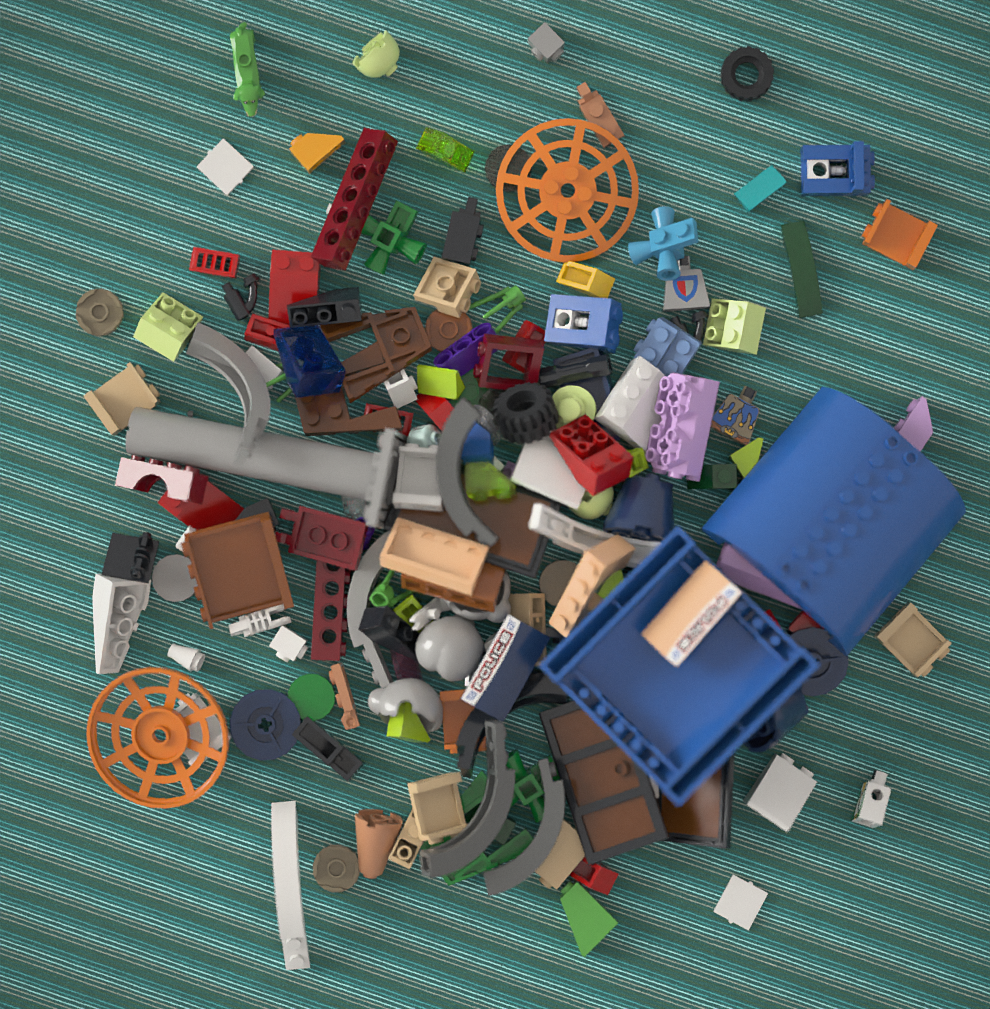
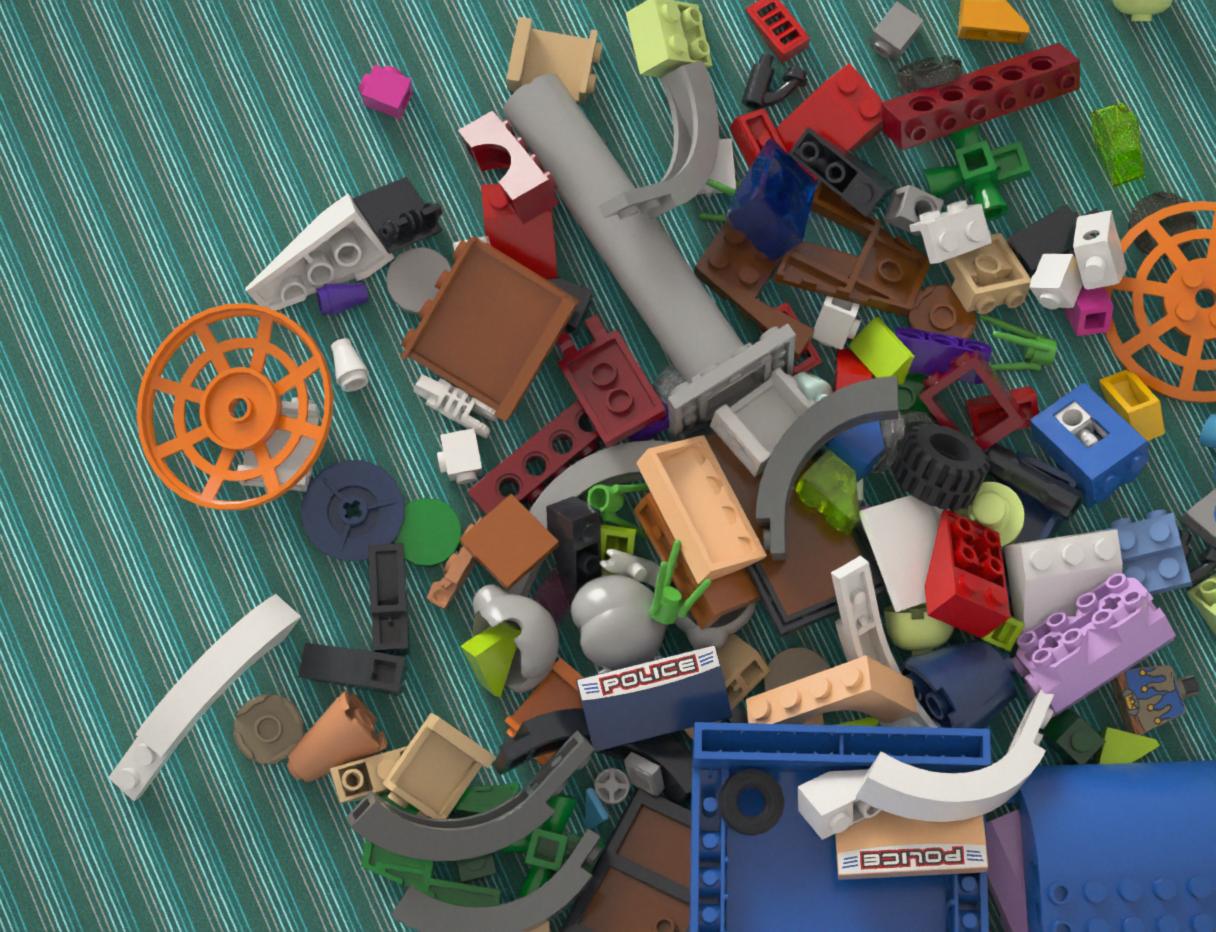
camera: 40 degrees right, 10 degrees down
none -> black slope [298,643,408,697]
none -> dark purple cone [316,282,368,317]
none -> dark pink brick [359,65,414,120]
none -> dark orange tile [459,494,559,591]
none -> dark azure slope [585,787,609,830]
none -> light grey wheel [594,768,630,805]
none -> light grey tile [624,752,665,796]
none -> bright green plant [649,540,711,625]
none -> black tyre [718,769,785,836]
none -> white slope [798,769,882,840]
none -> white arch [855,689,1054,822]
none -> light grey brick [870,1,924,62]
none -> light grey brick [884,185,944,236]
none -> clear smoke tile [895,55,963,90]
none -> white bracket [909,200,992,264]
none -> white brick [1029,254,1083,309]
none -> dark pink brick [1064,285,1114,336]
none -> white torso [1073,210,1127,290]

